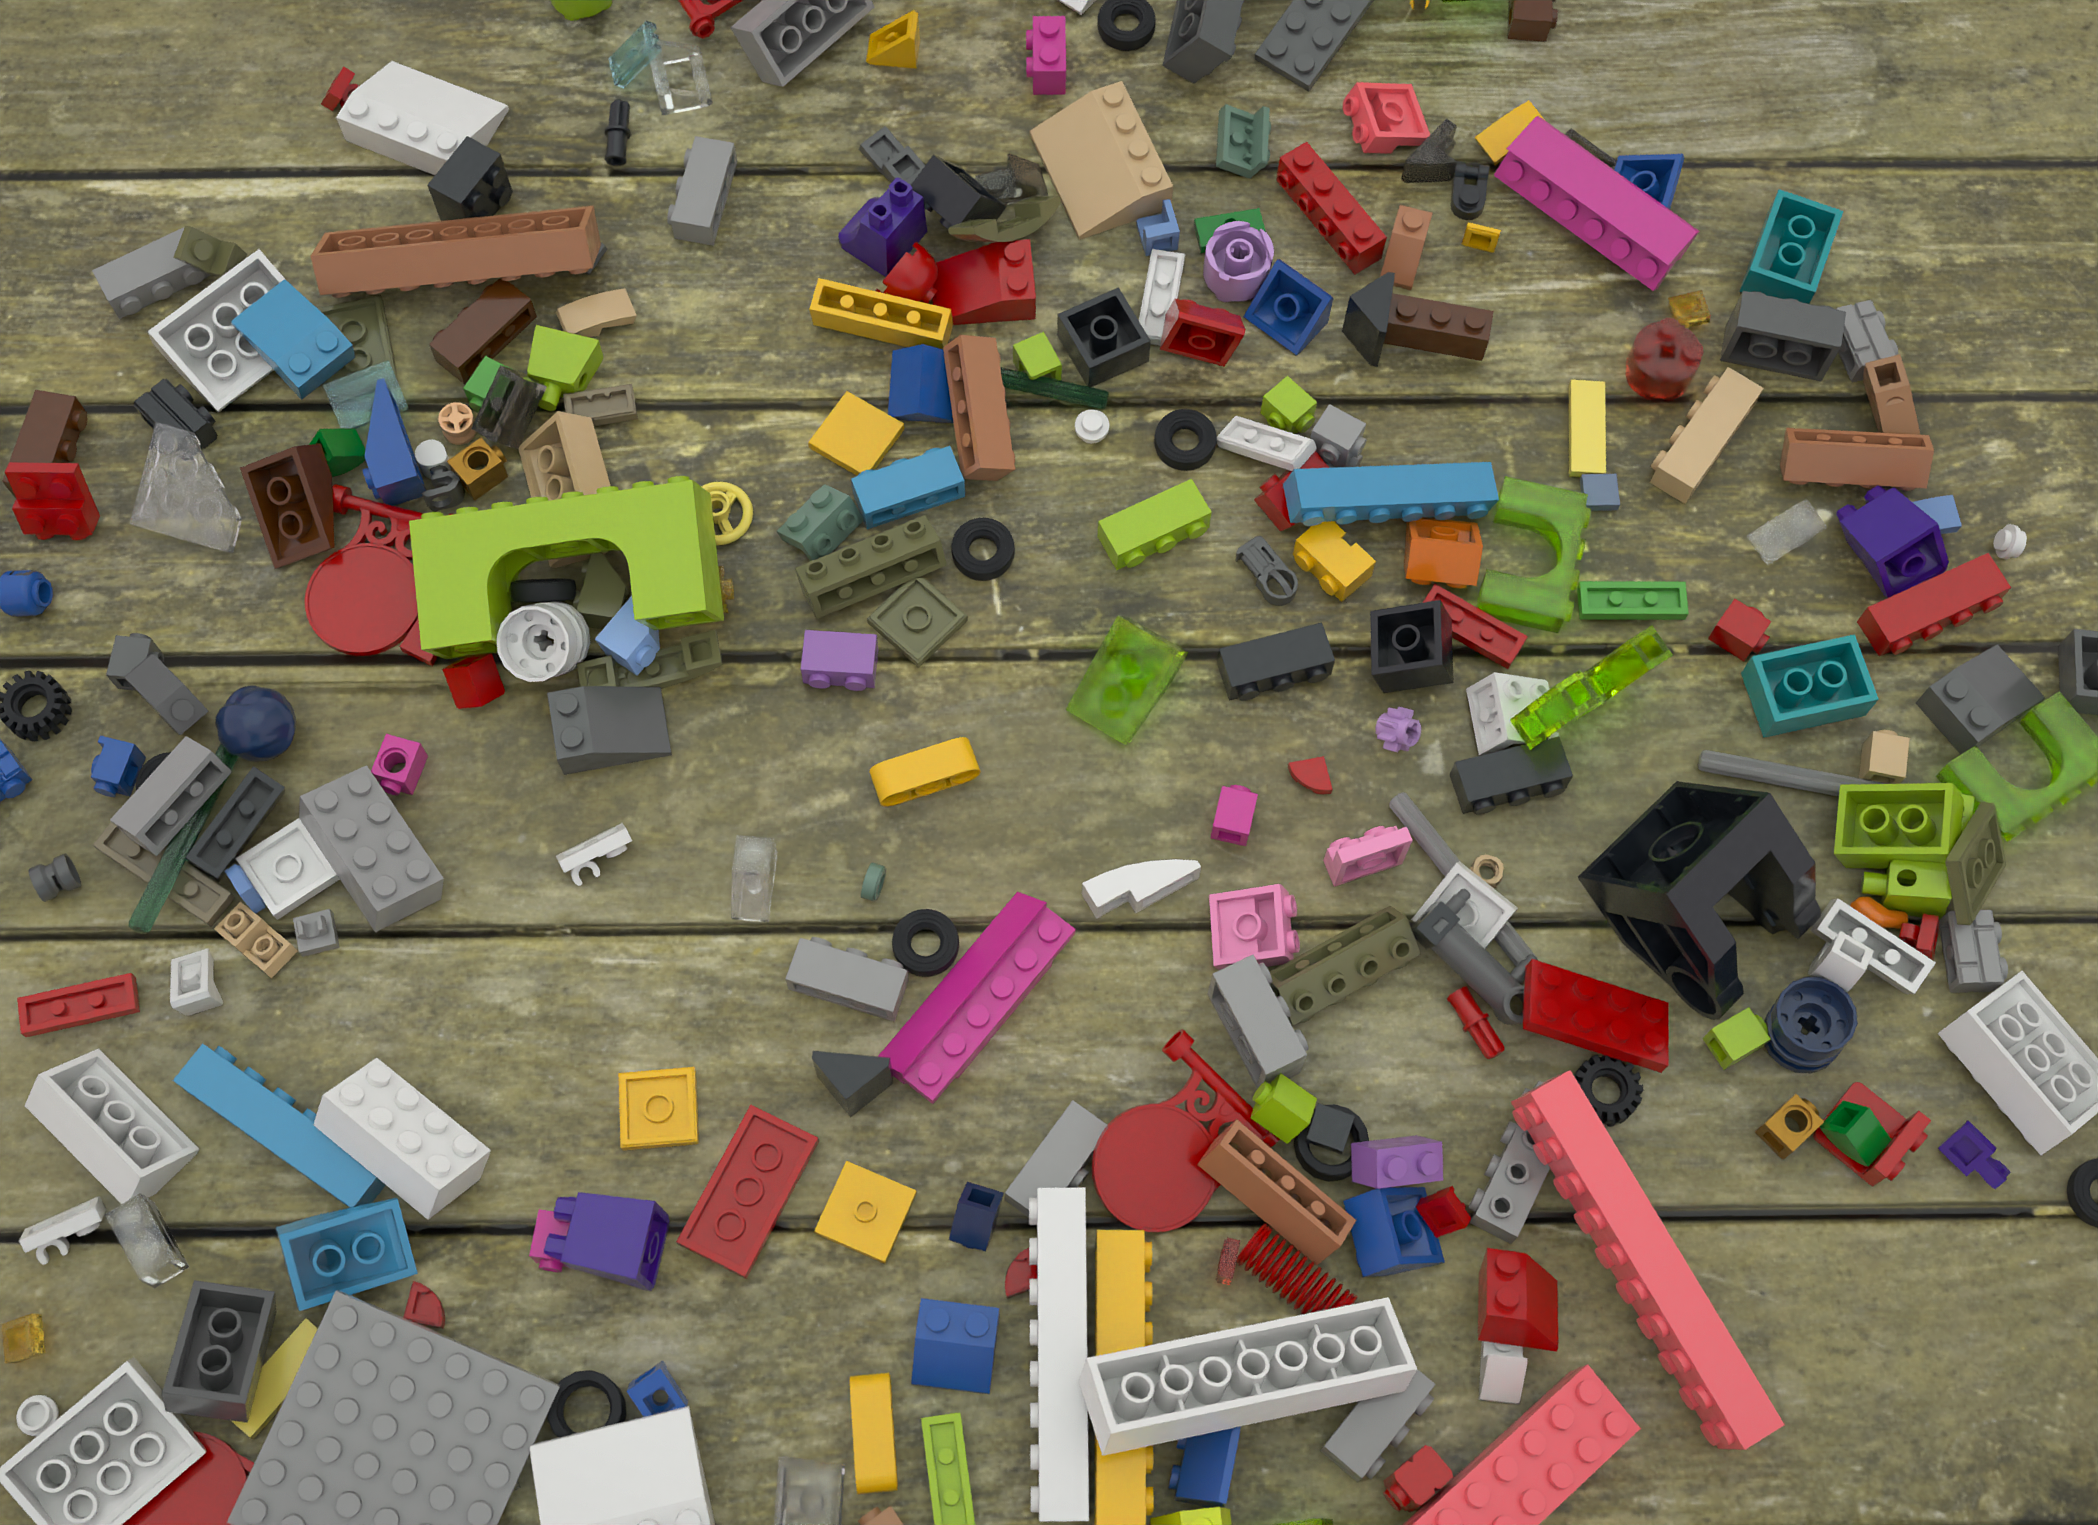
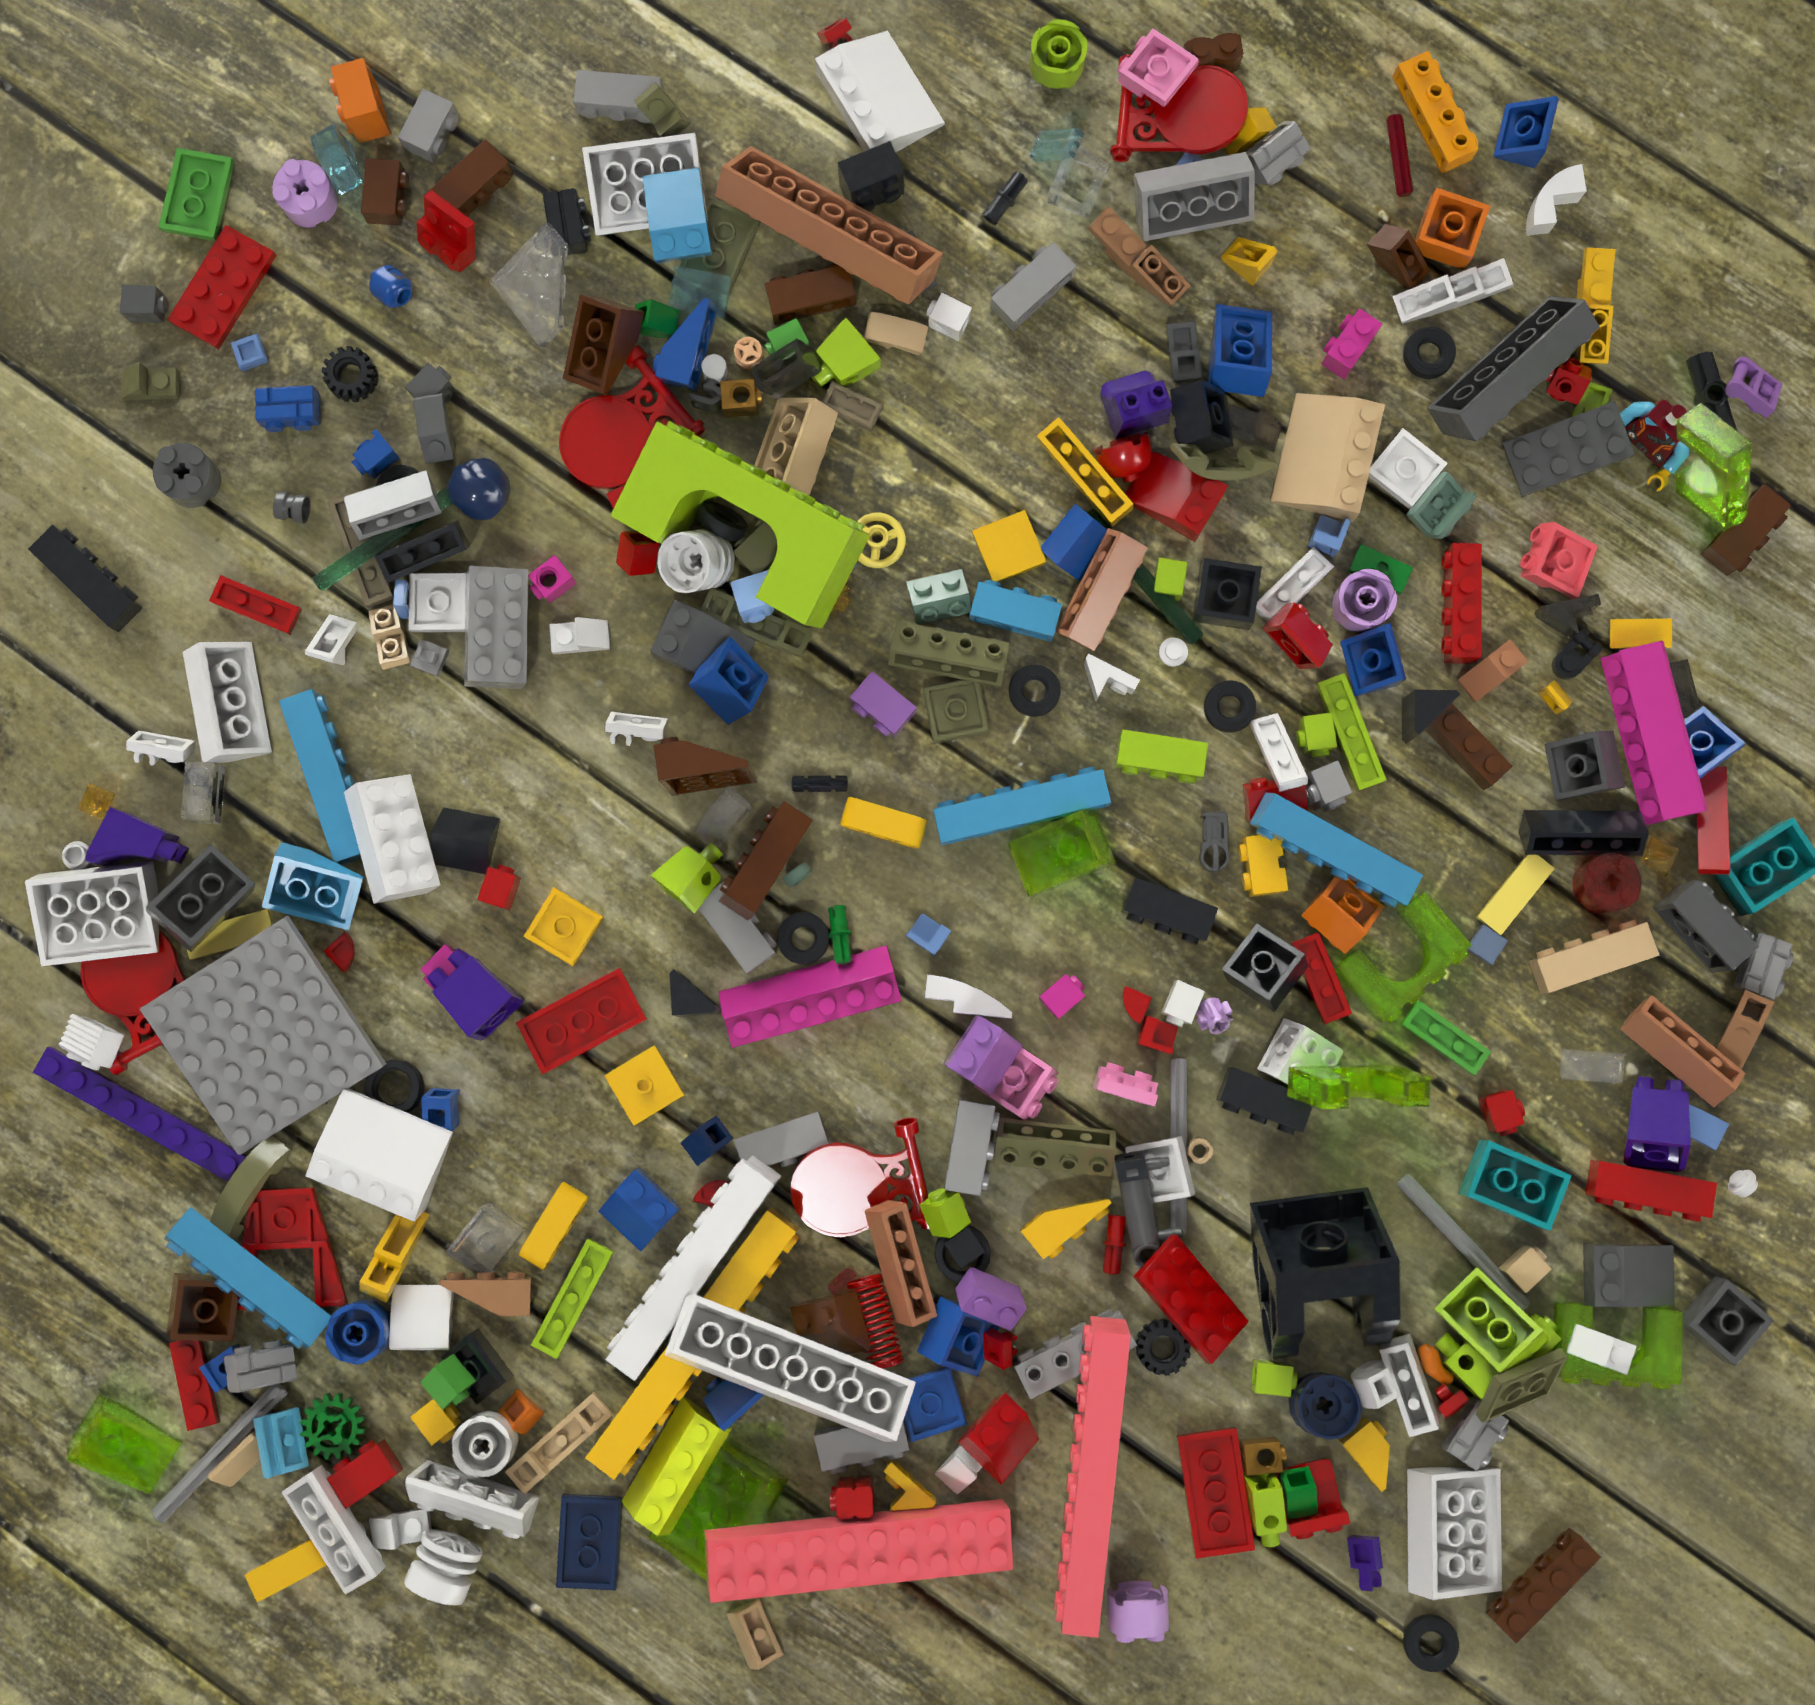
camera: 40 degrees right, 15 degrees up
none -> dark purple hips [85,807,189,866]
none -> black slope [431,807,501,875]
none -> red brick [477,864,521,911]
none -> white slope [549,617,610,655]
none -> lime torso [651,843,723,914]
none -> reddish brown slope [653,737,757,796]
none -> blue slope [689,636,769,725]
none -> reddish brown brick [719,801,813,920]
none -> reddish brown slope [790,1291,871,1354]
none -> black axle [791,775,848,792]
none -> green axle [828,905,852,964]
none -> yellow slope [883,1459,936,1510]
none -> blue plate [904,1367,967,1443]
none -> medium blue panel [906,914,951,956]
none -> white brick [926,293,972,342]
none -> dark azure brick [933,767,1111,846]
none -> medium lavender slope [944,1015,1023,1095]
none -> yellow slope [1019,1198,1112,1260]
none -> white slope [1084,653,1140,701]
none -> medium nougat slope [1087,206,1191,307]
none -> lavender brick [1107,1581,1169,1643]
none -> red panel [1136,1016,1178,1055]
none -> white brick [1161,980,1205,1027]
none -> red plate [1176,1427,1255,1559]
none -> blue slope [1208,304,1272,397]
none -> lime torso [1244,1472,1287,1547]
none -> lime plate [1316,673,1386,792]
none -> yellow slope [1337,1417,1390,1492]
none -> white plate [1368,428,1448,509]
none -> black brick [1518,810,1649,856]
none -> dark grey slope [1545,731,1625,800]
none -> white slope [1566,1324,1636,1375]
none -> tile [1696,766,1730,874]

